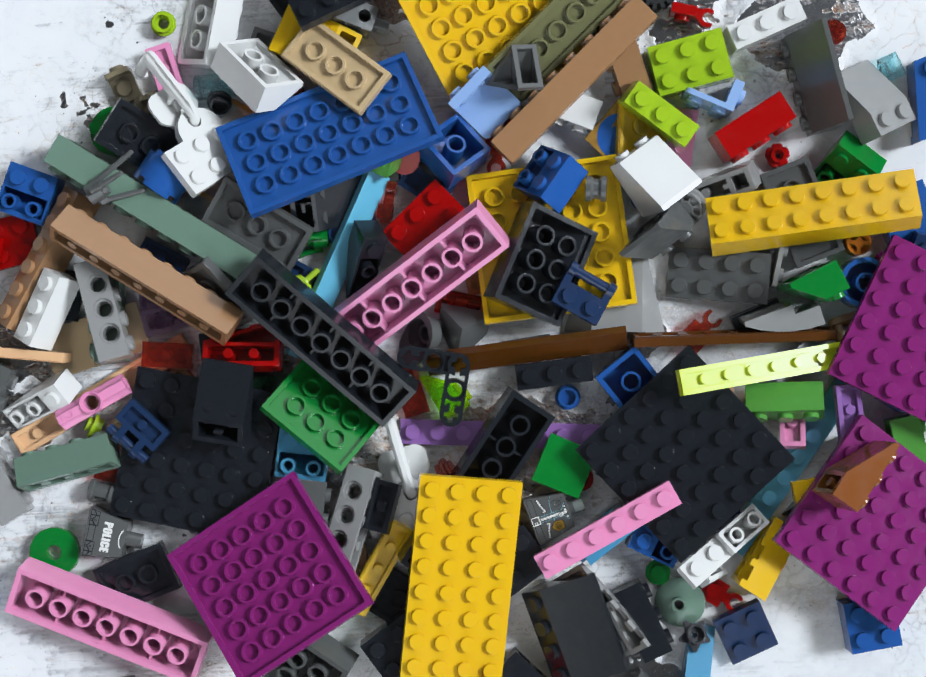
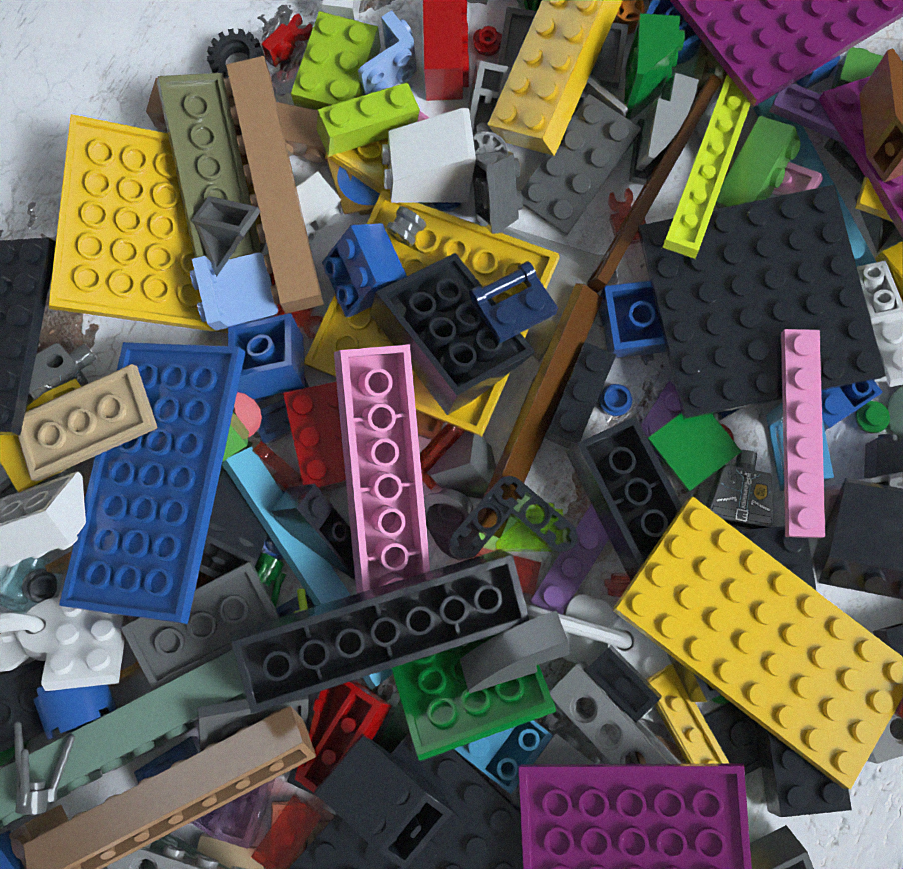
camera: 55 degrees left, 10 degrees down
none -> dark grey slope [459,610,570,693]

